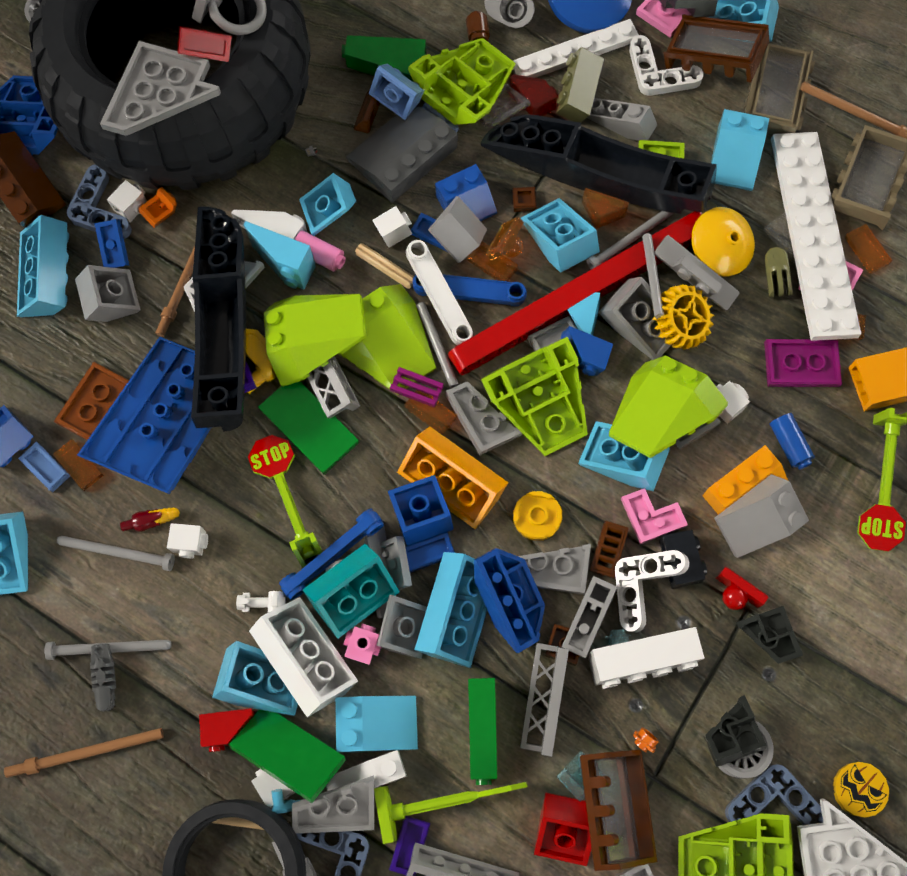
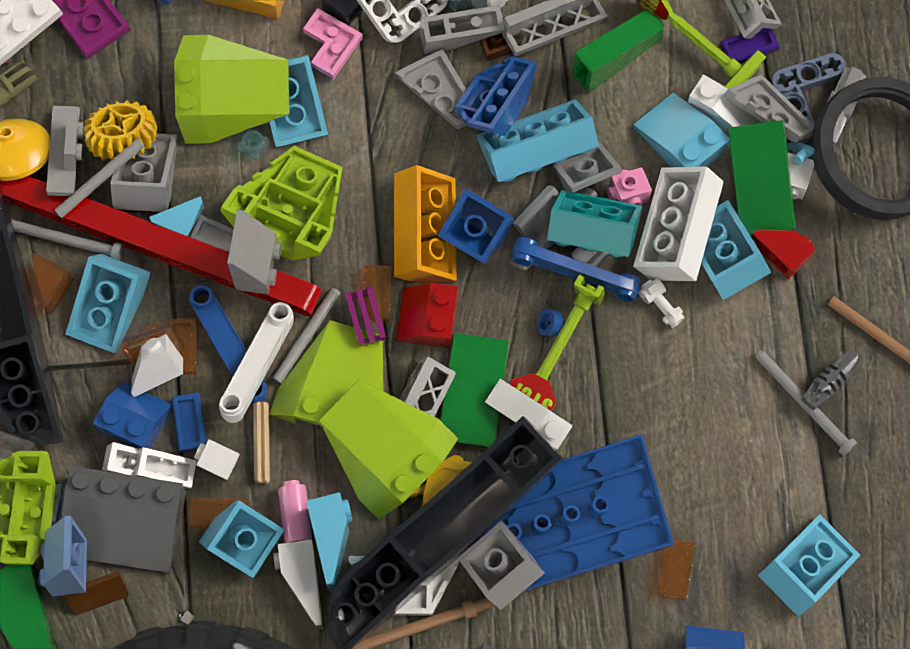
camera: 130 degrees left, 0 degrees up
medium blue tile [18,441,71,493] -> none
dark orange tile [54,362,129,440] -> none
light grey bar [57,536,175,571] -> none
dark red piece [120,507,180,532] -> none
white brick [167,523,208,559] -> none
blue tile [405,532,455,573] -> none
light grey slope [428,196,487,263] -> none
light grey wing [445,382,522,456] -> none
reddish brown tile [512,187,537,212] -> none
yellow tile [513,491,562,541] -> none
blue slope [561,326,613,376] -> none
reddish brown slope [589,521,629,579] -> none
white brick [716,381,750,424] -> none
none -> white slope [102,442,197,489]
none -> white slope [131,334,183,397]
none -> clear orange tile [190,498,249,528]
none -> light grey slope [228,210,281,294]
none -> clear light blue plate [237,129,269,160]
none -> red slope [396,283,458,349]
none -> light grey slope [458,521,545,610]
none -> white slope [485,379,573,449]
none -> blue tile [537,308,565,337]

